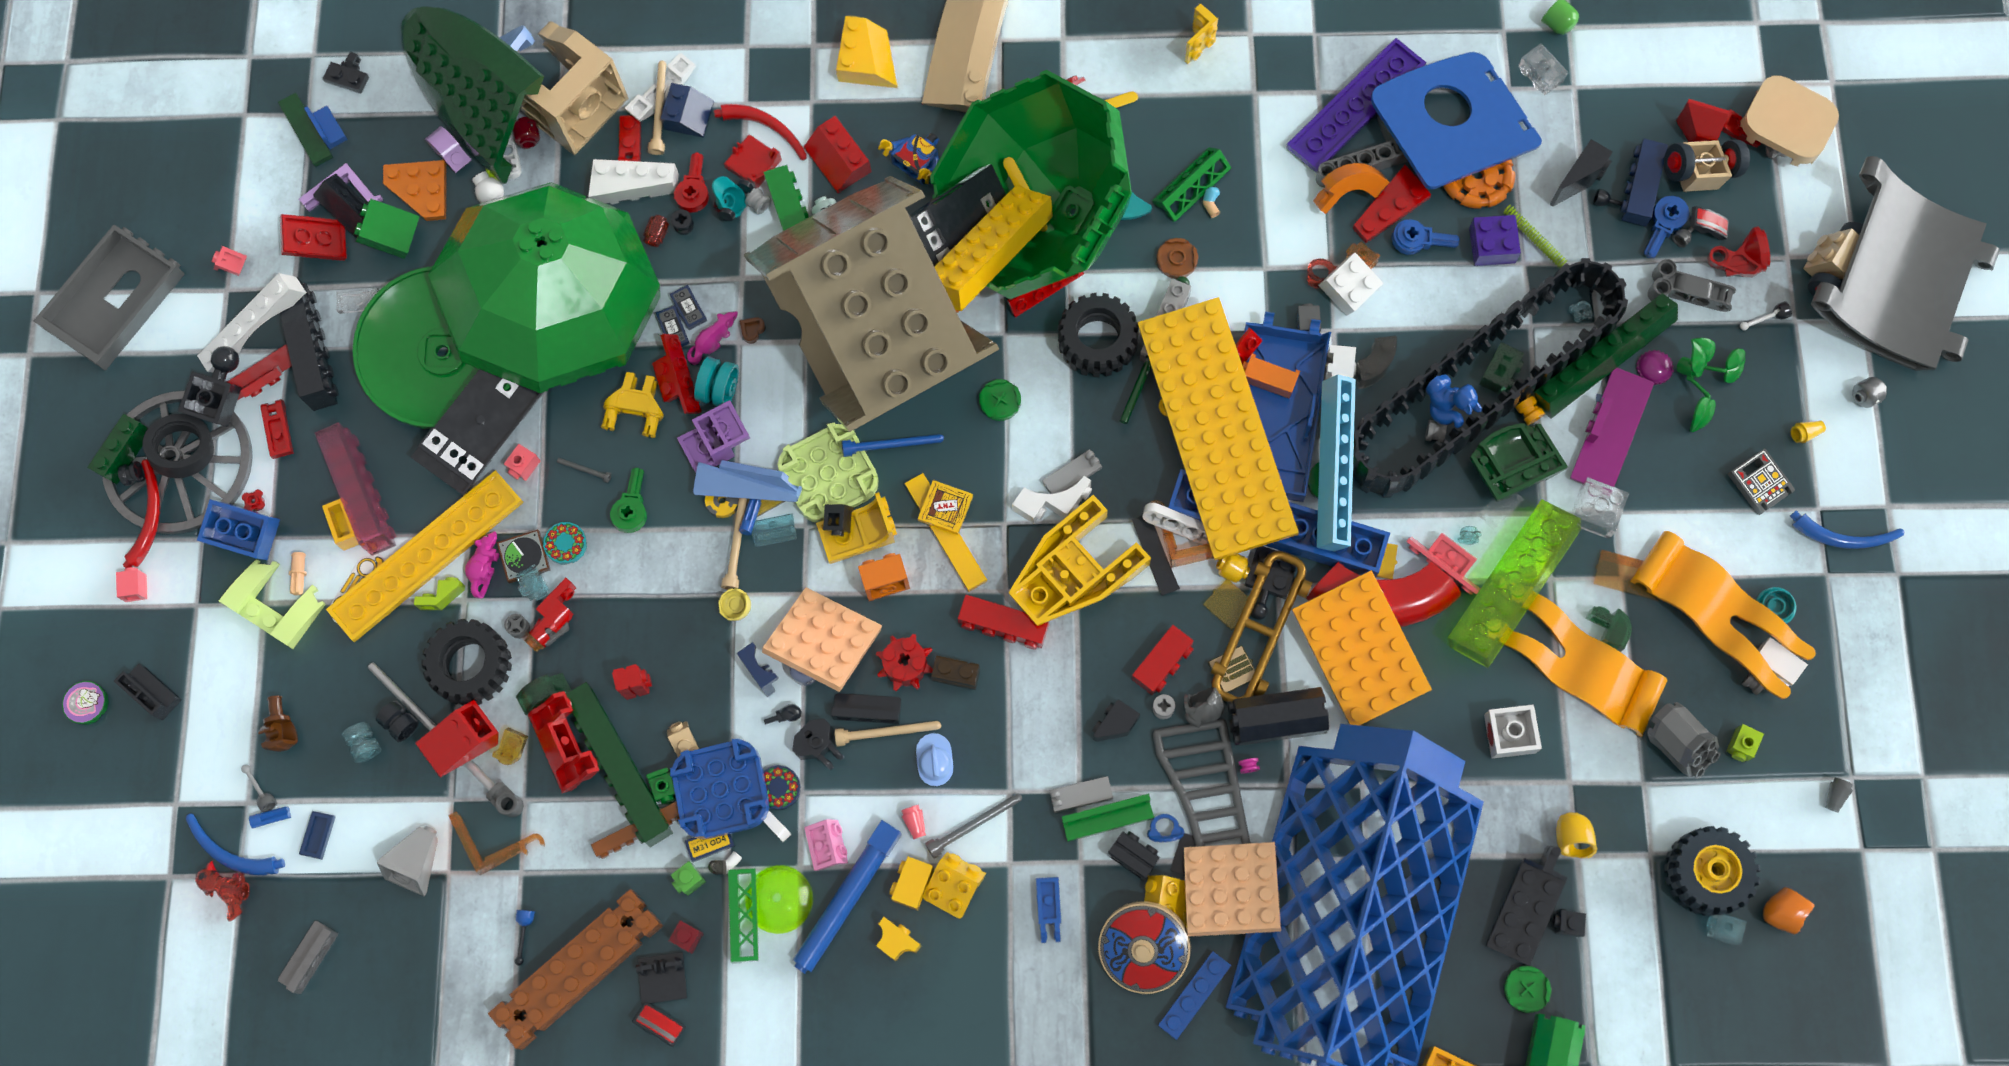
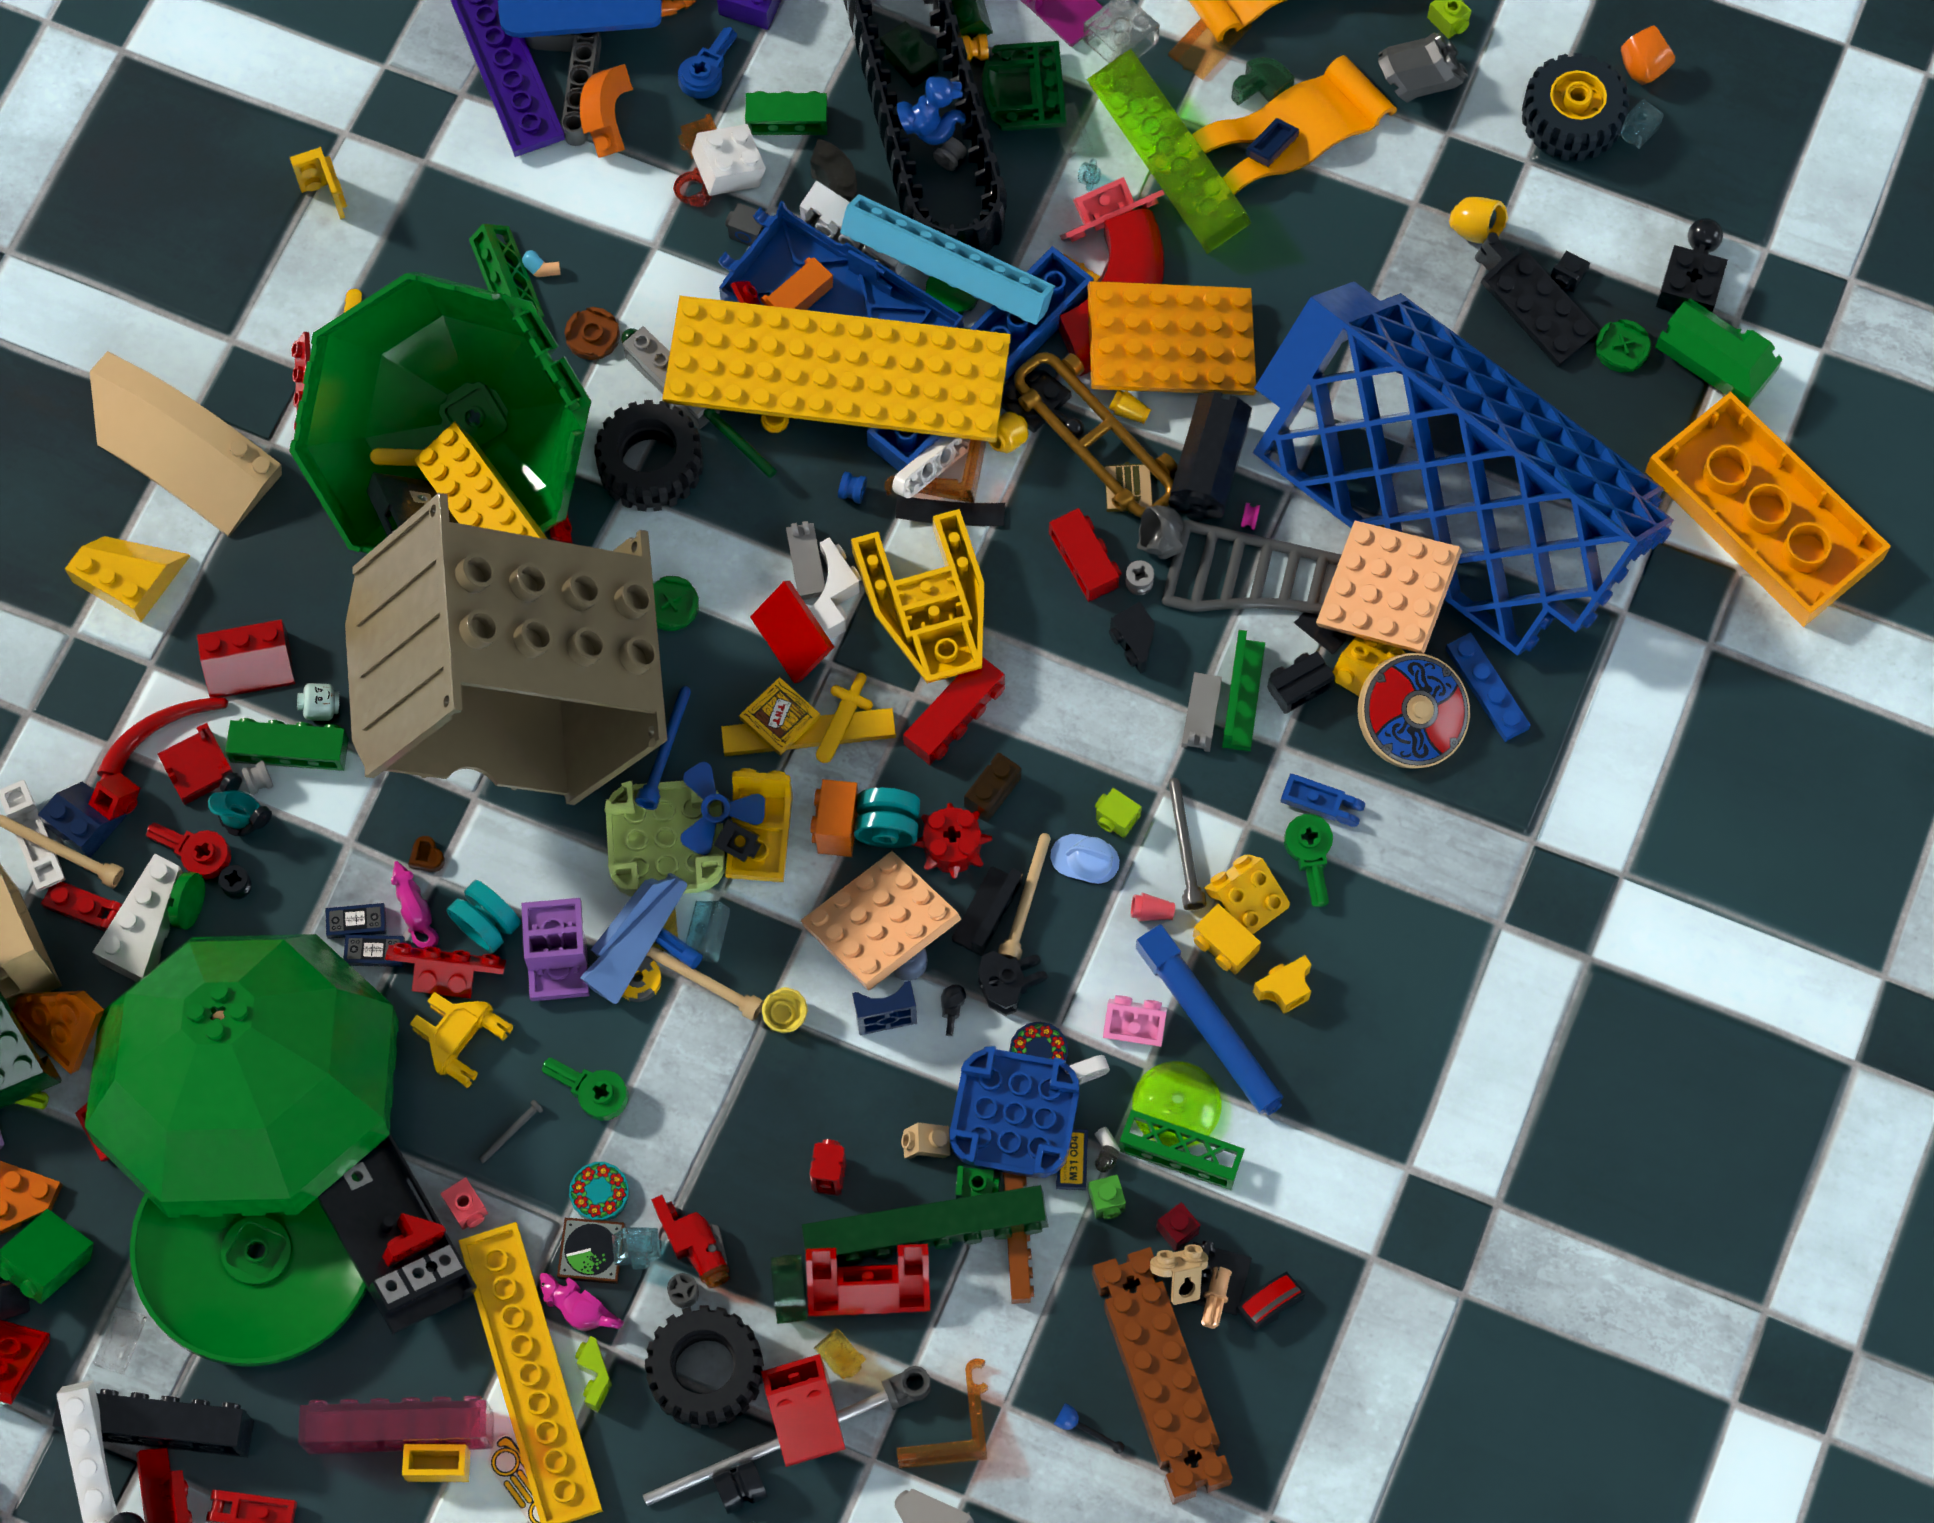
camera: 70 degrees left, 5 degrees down
white piece [472,171,504,203] -> none
clear red brick [643,215,669,247] -> none
torso [878,133,939,184] -> none
blue piece [1147,814,1184,843] -> none
clear yellow piece [1203,579,1248,630] -> none
red wing [1353,165,1431,243] -> none
white brick [1484,705,1542,758] -> none
none -> orange plate [12,991,104,1075]
none -> red brick [89,772,141,821]
none -> green tile [168,871,205,930]
none -> red slope [382,1213,446,1267]
none -> blue piece [680,762,765,855]
none -> green brick [745,91,828,135]
none -> red tile [750,580,834,683]
none -> yellow sword [816,673,873,763]
none -> blue wheel [838,471,867,504]
none -> teal wheel [854,787,920,848]
none -> lime brick [1095,788,1142,838]
none -> yellow cone [1108,390,1151,424]
none -> tan bracket [1150,1244,1208,1305]
none -> light nougat axle [1201,1267,1232,1329]
none -> dark blue tile [1246,118,1299,167]
none -> green piece [1284,814,1333,907]
none -> black brick [1656,218,1728,312]

